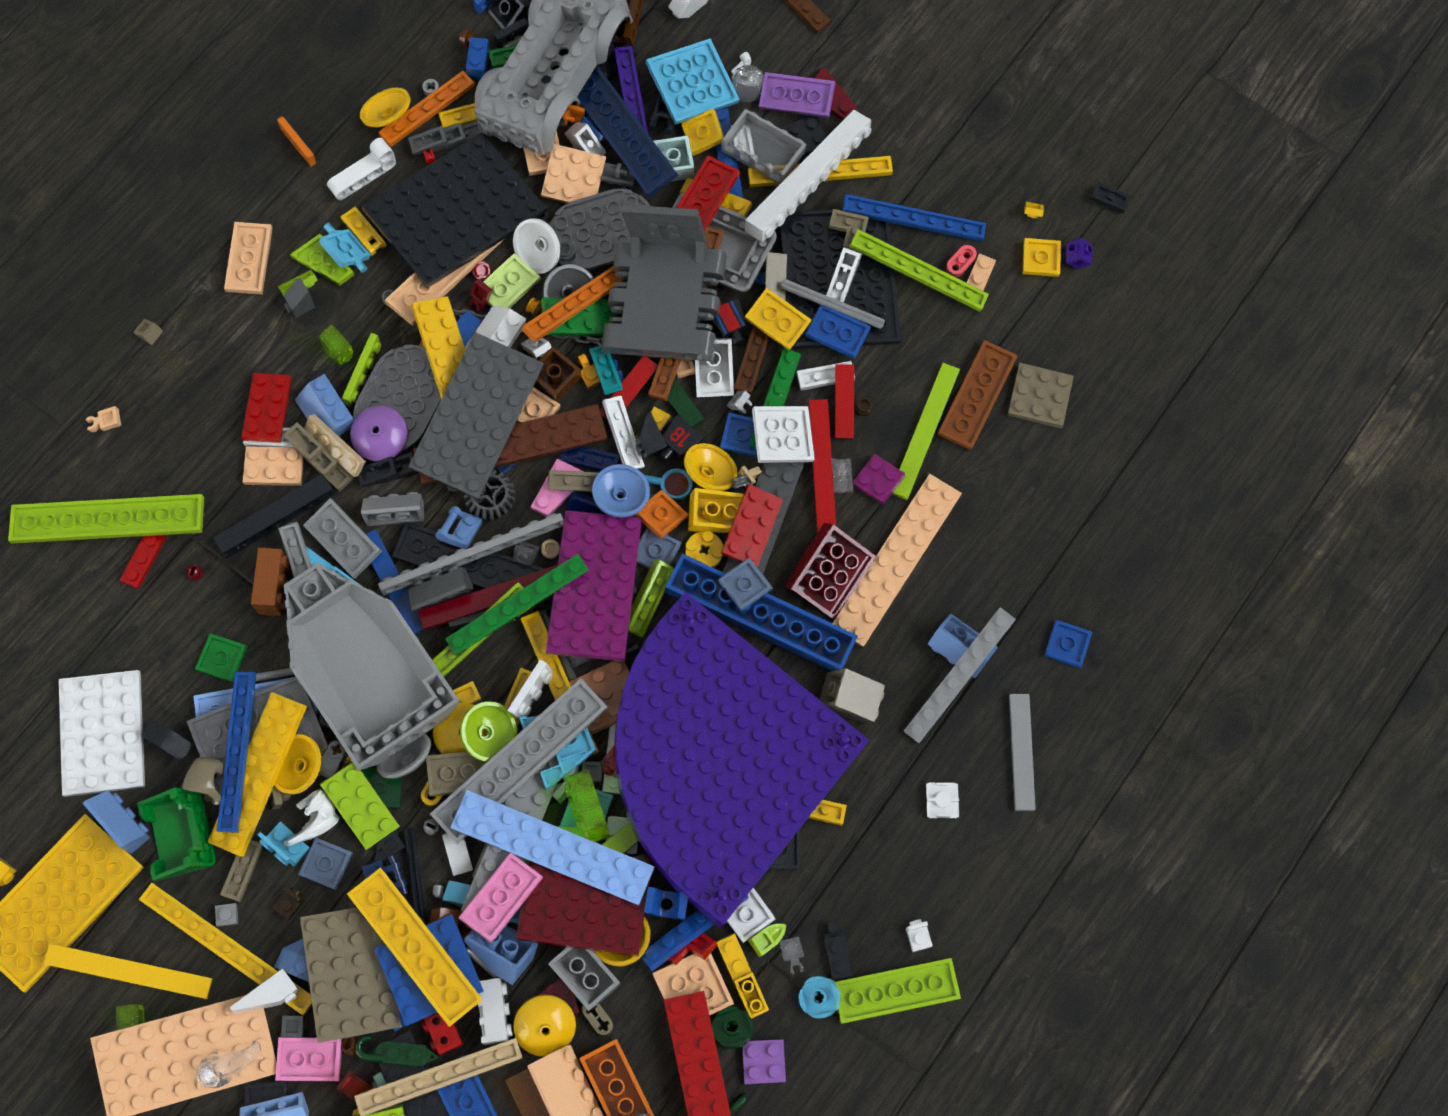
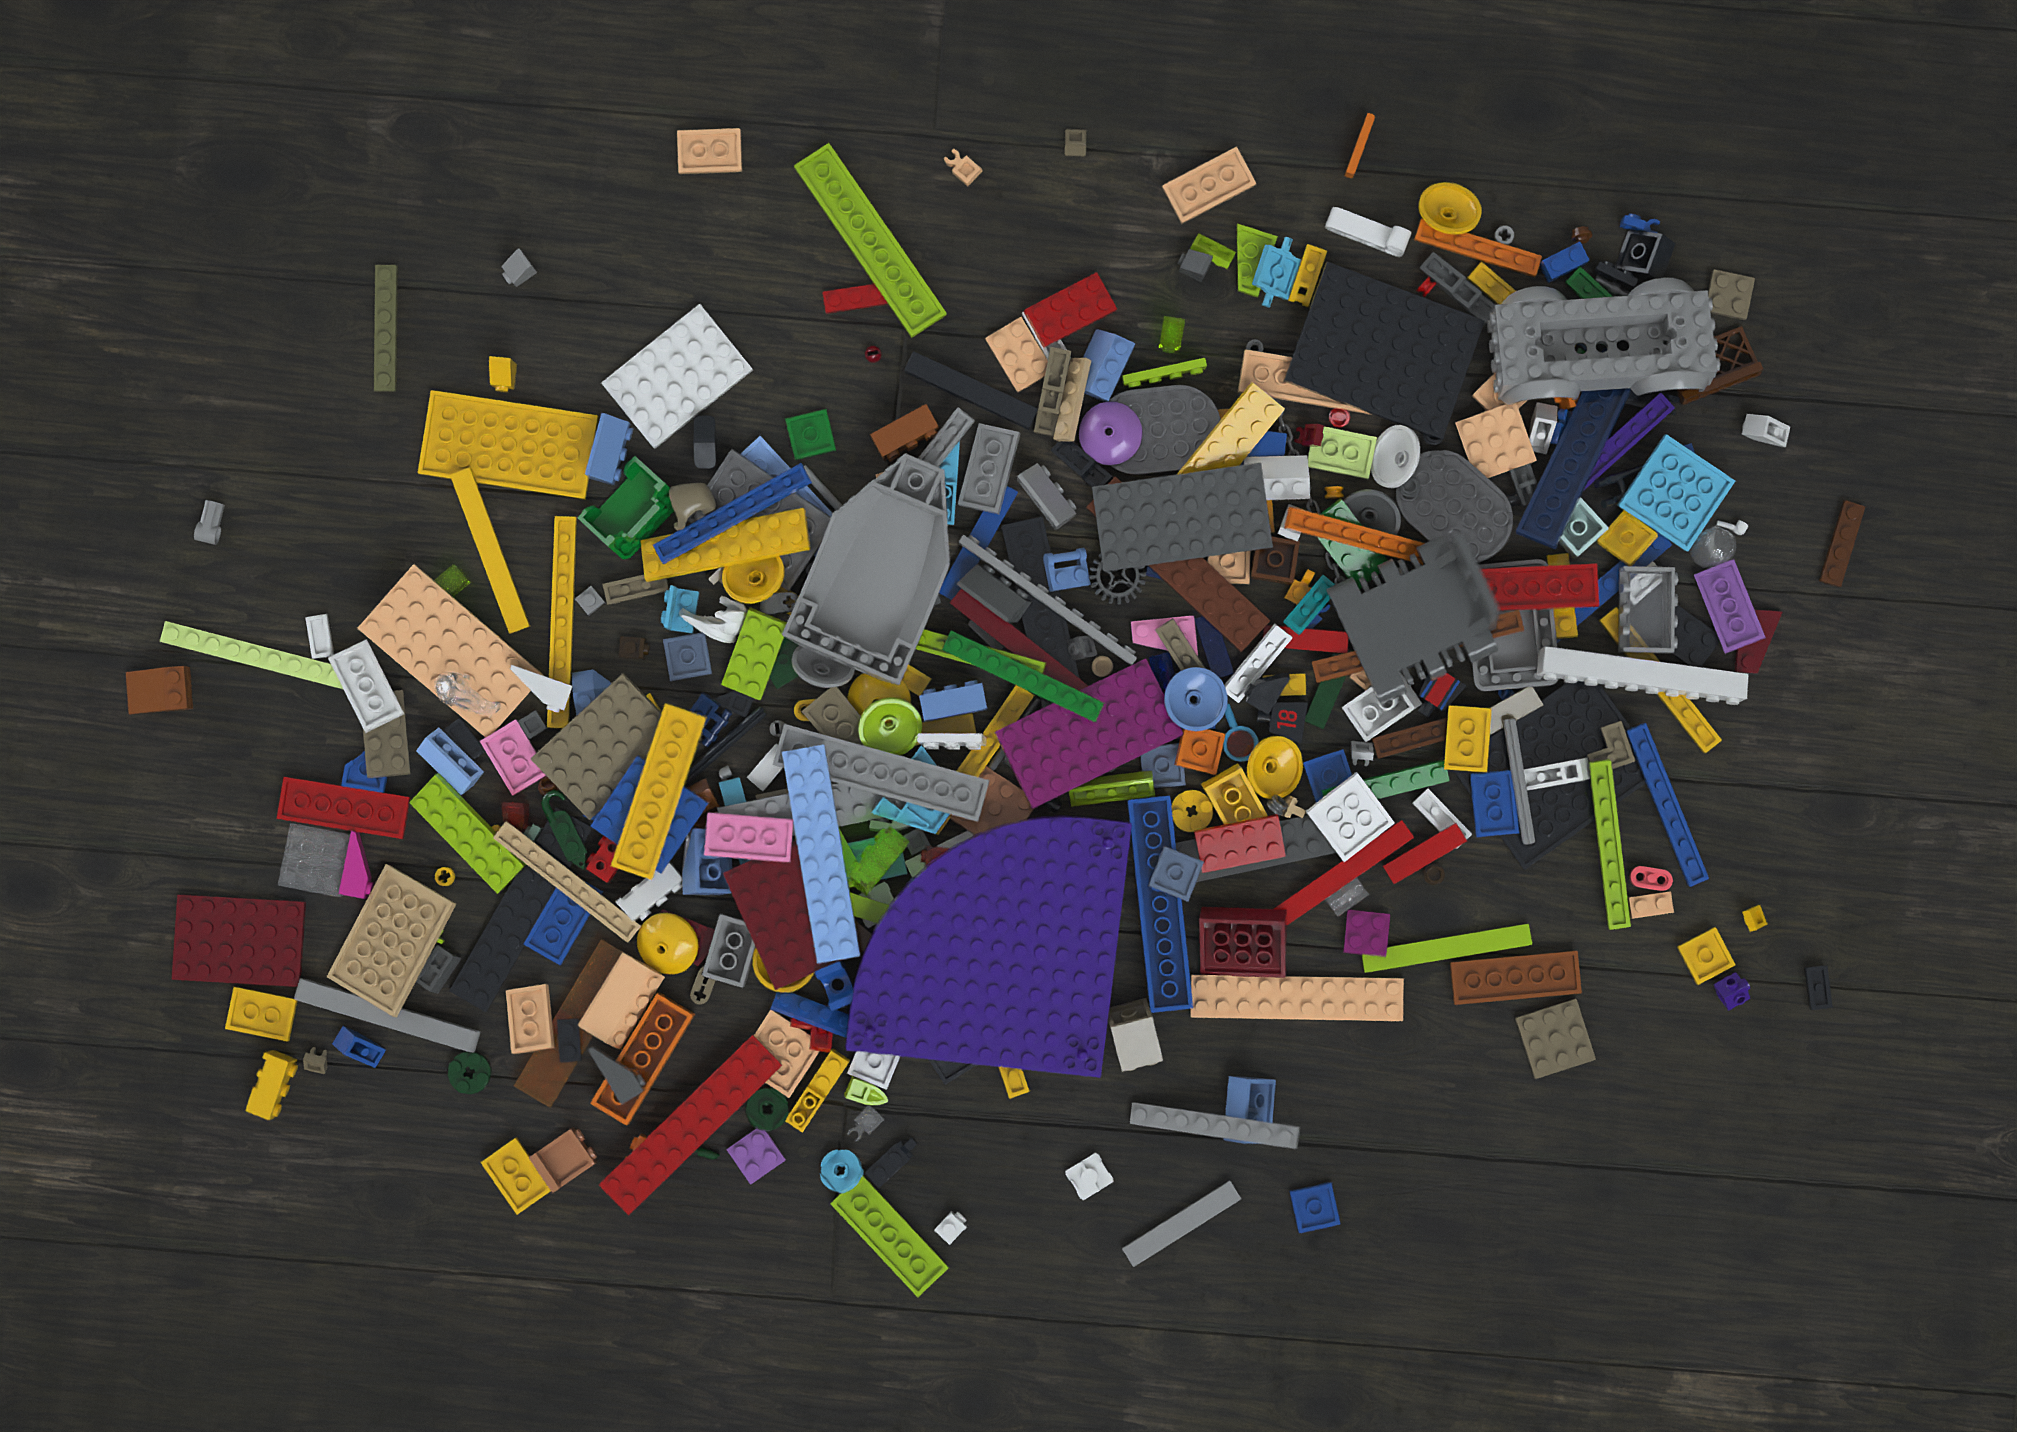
camera: 65 degrees right, 15 degrees up
none -> medium blue brick [919,680,987,722]

